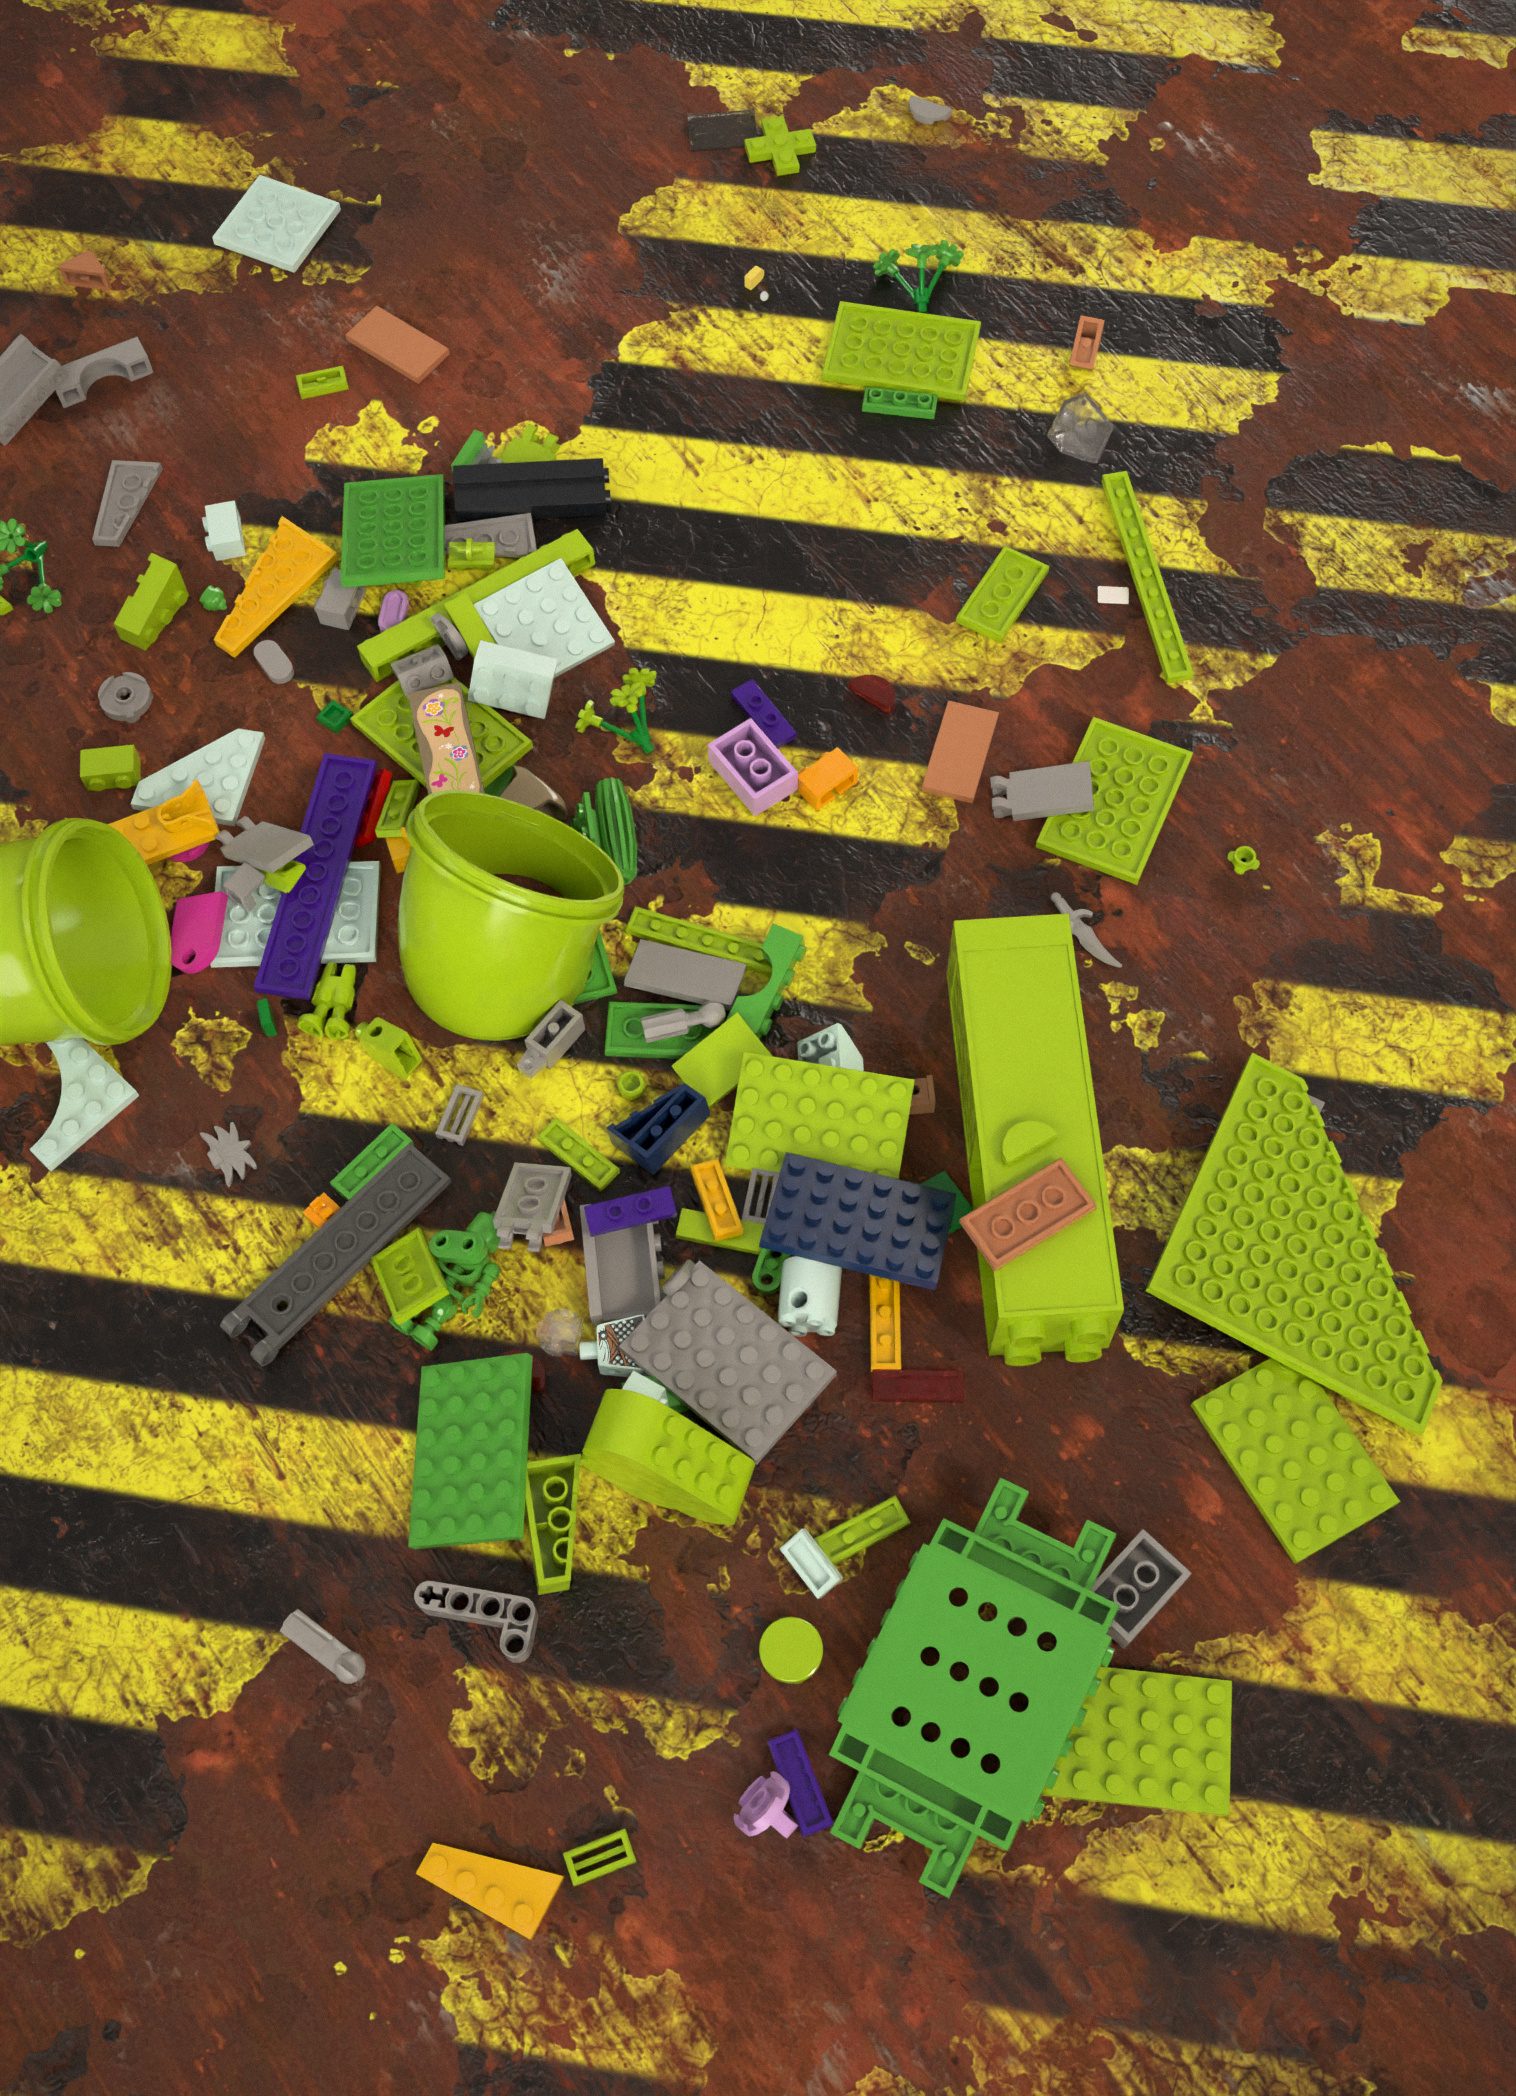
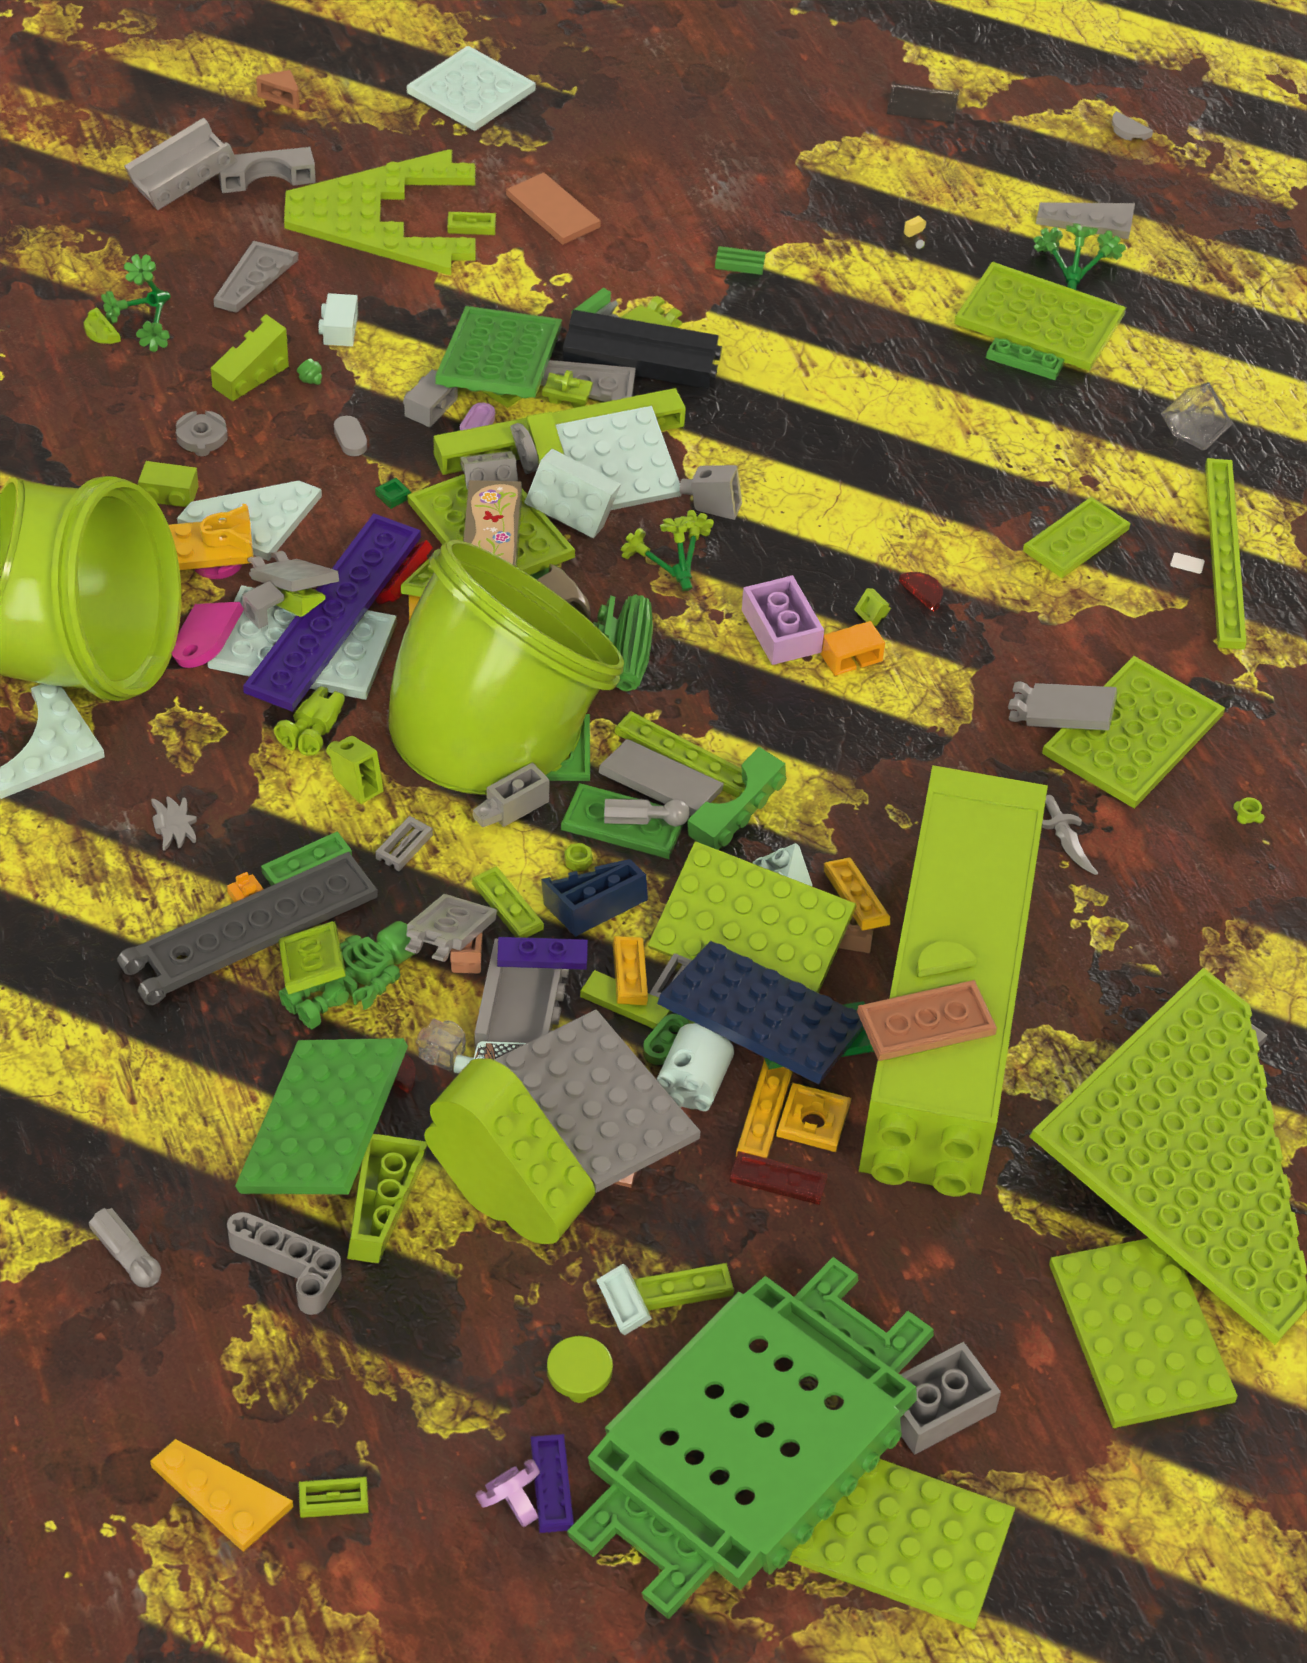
camera: 10 degrees right, 15 degrees down
yellow wing [214,516,339,658] -> none
green tile [257,998,278,1037] -> none
bright green plate [429,1230,488,1265] -> none
light grey tile [662,1259,695,1296] -> none
lime tile [672,1013,772,1109] -> none
dark purple plate [731,679,797,749] -> none
lime plate [744,116,816,176] -> none
nougat tile [921,700,999,804] -> none
nougat slope [1069,315,1105,371] -> none
none -> lime wing [284,150,475,275]
none -> light grey torso [680,465,742,520]
none -> bright green tile [715,246,766,275]
none -> yellow piece [776,1083,851,1152]
none -> yellow tile [824,857,890,931]
none -> lime tile [854,588,891,626]
none -> light grey wing [1036,202,1135,240]

